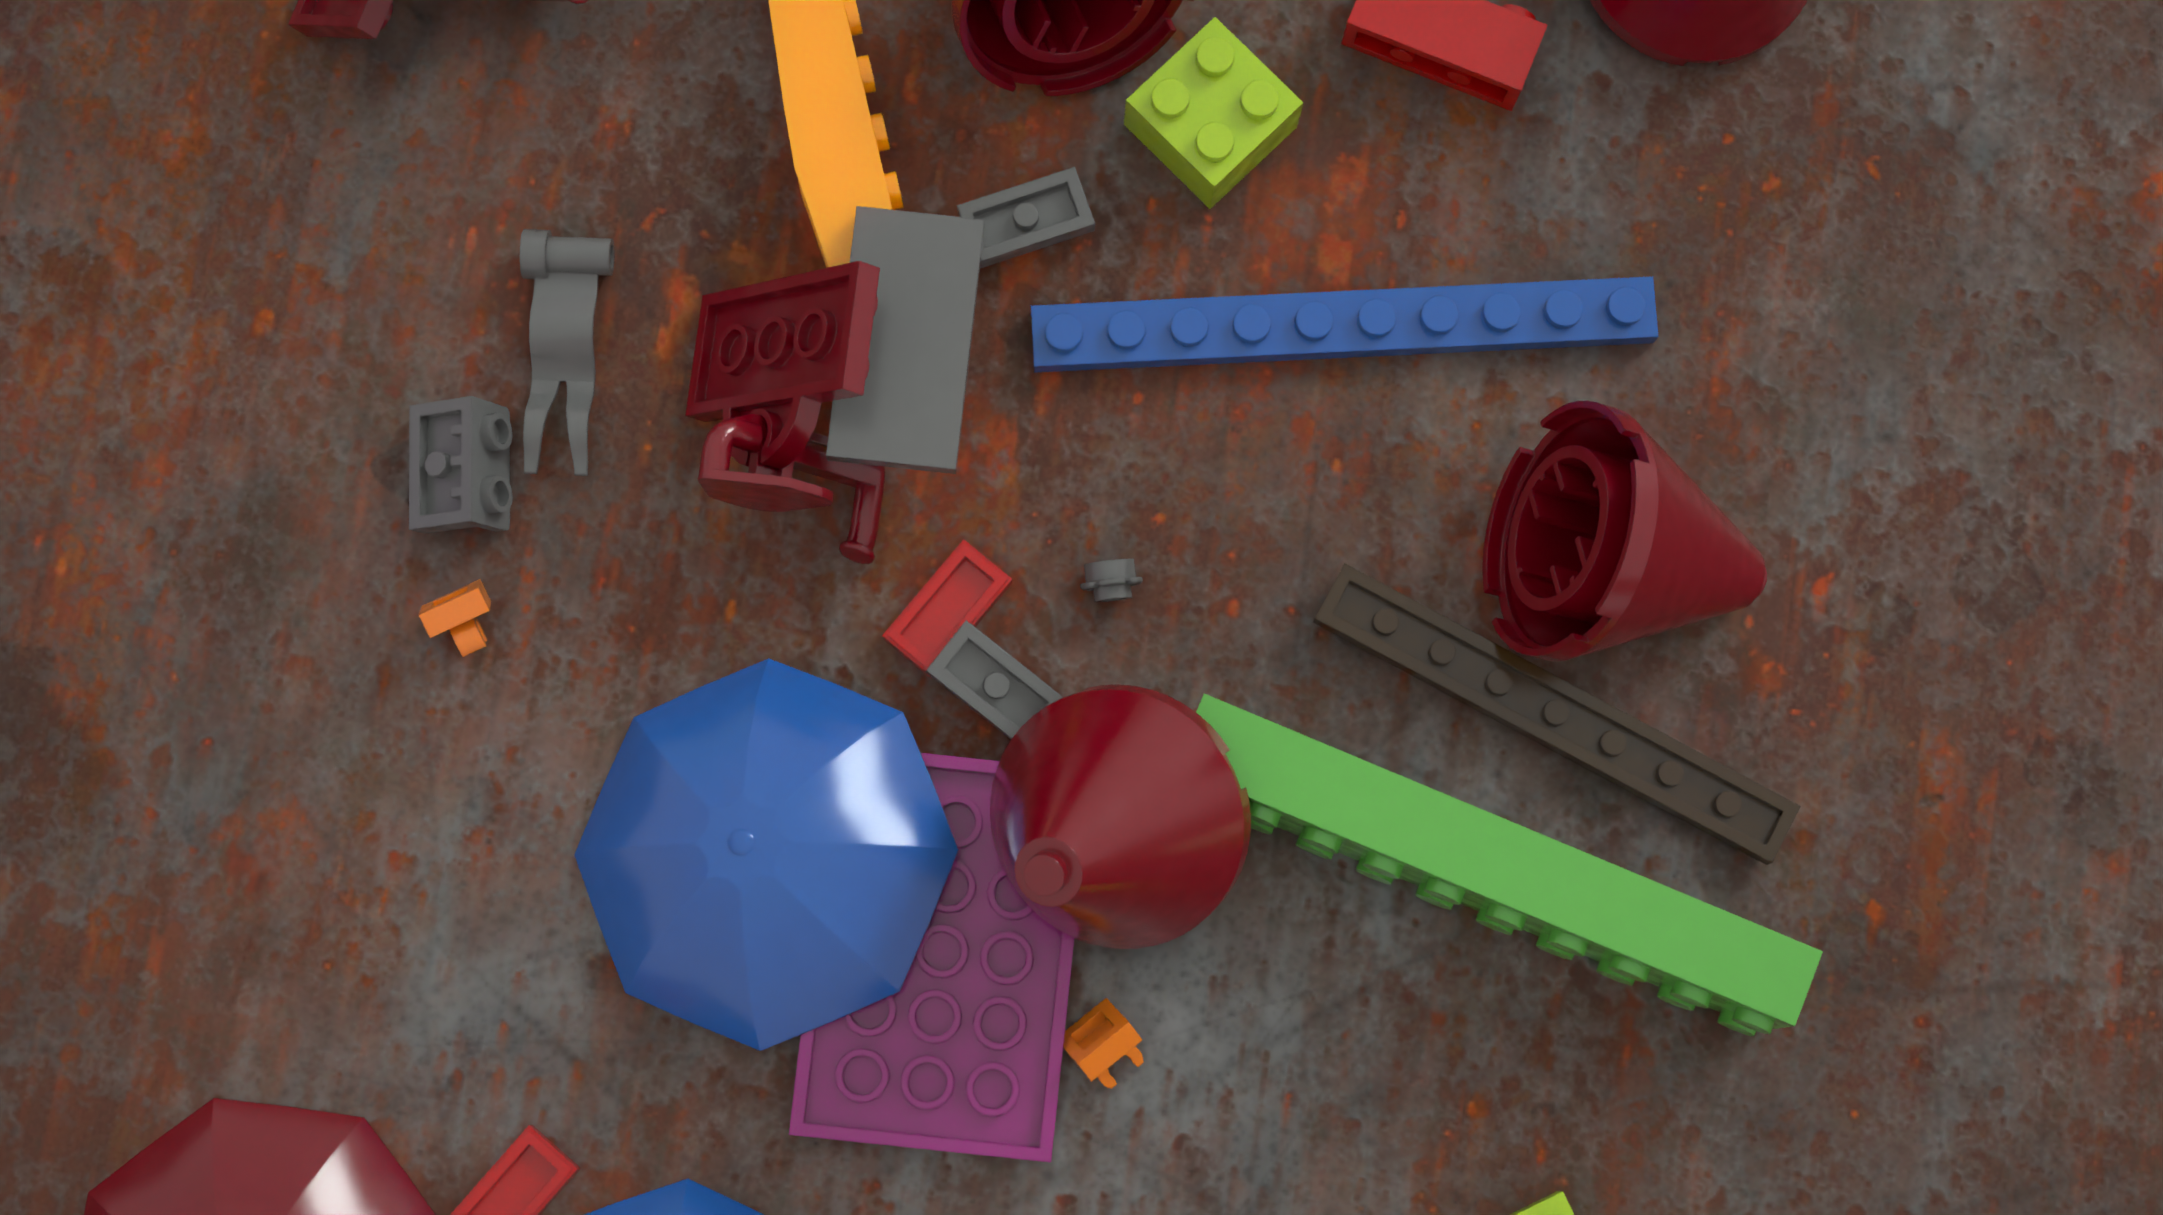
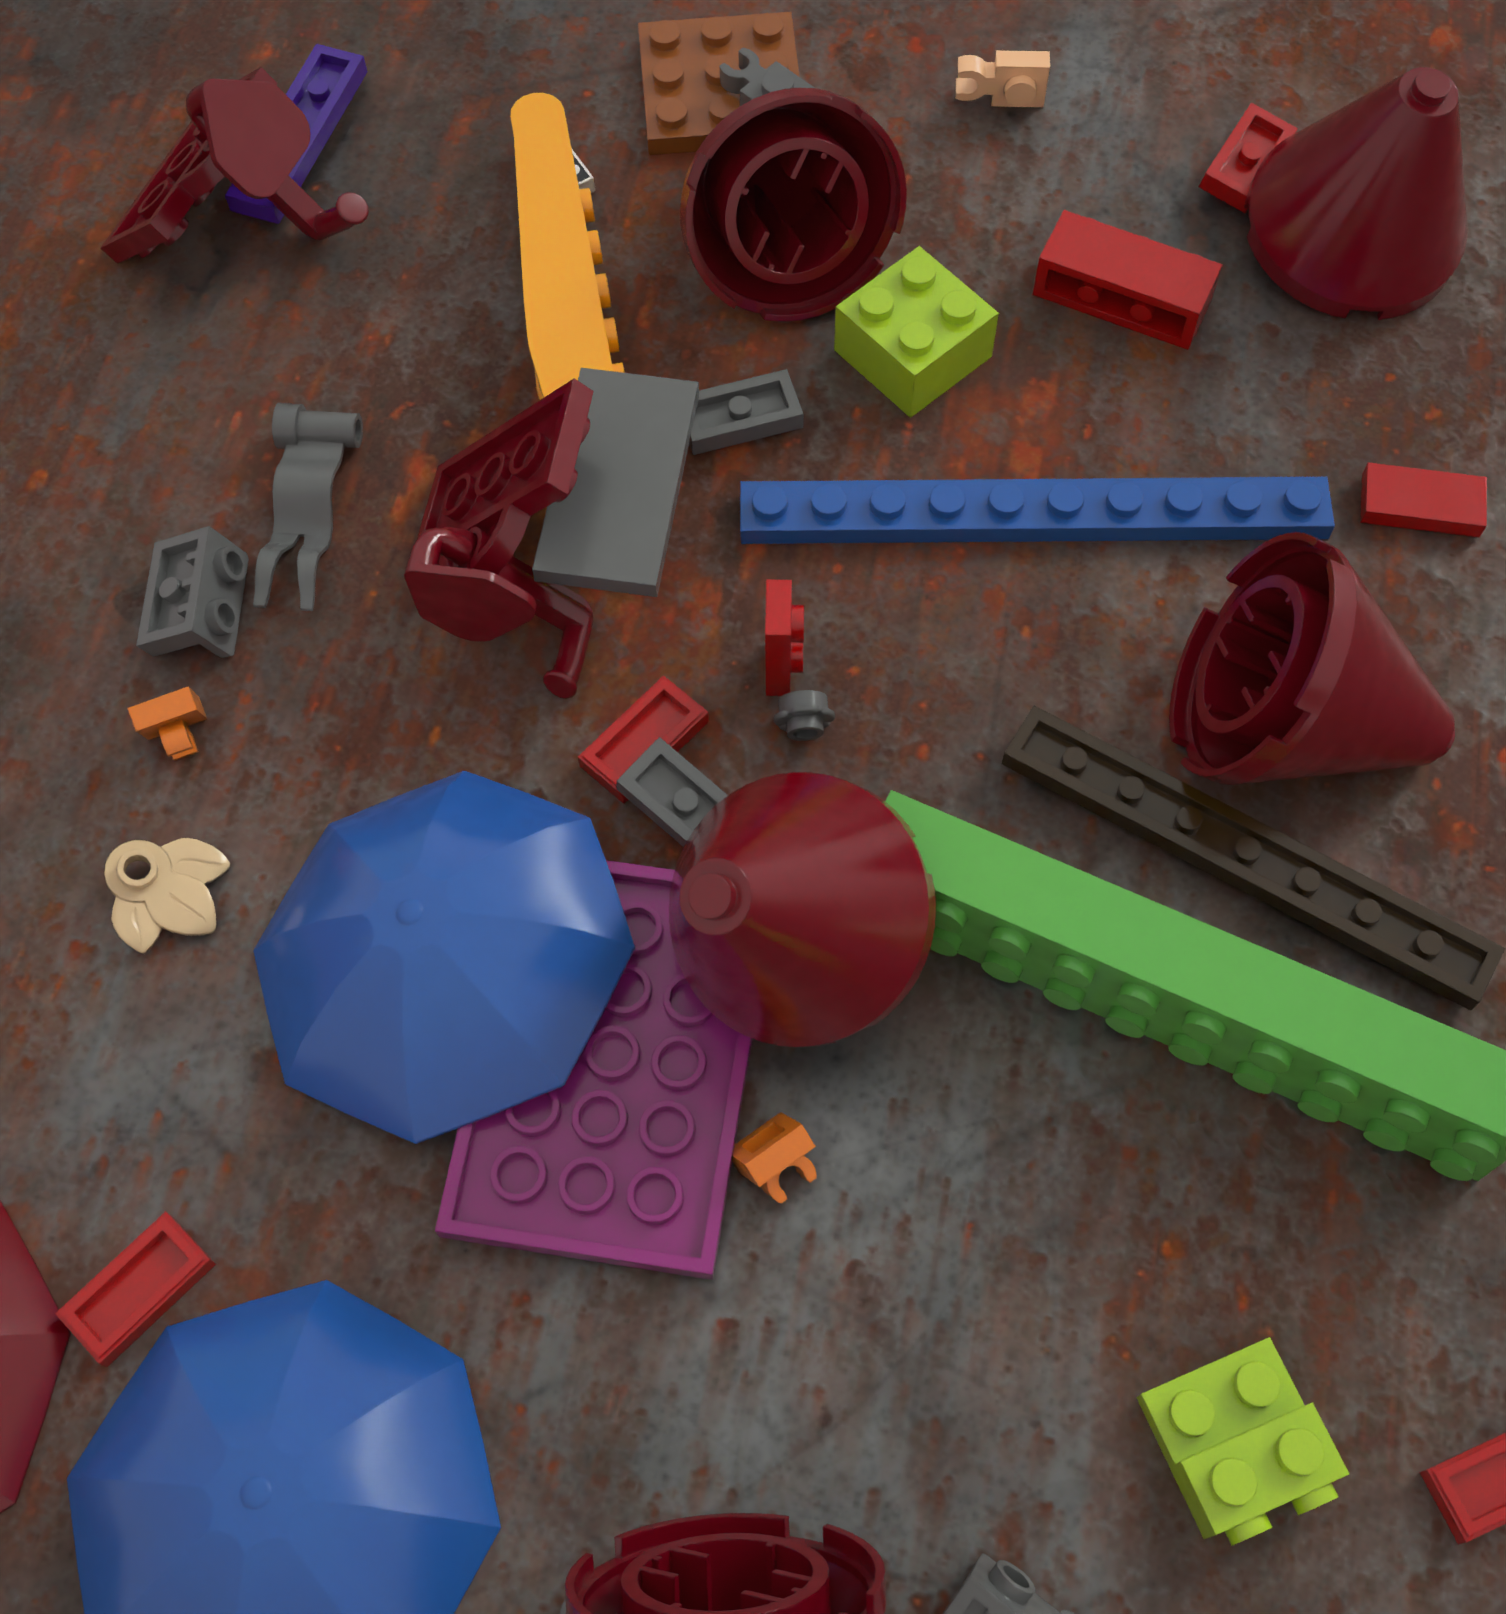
camera: 10 degrees right, 15 degrees down
none -> tan plate [104,838,230,954]
none -> red plate [765,579,804,696]
none -> red tile [1360,462,1487,538]

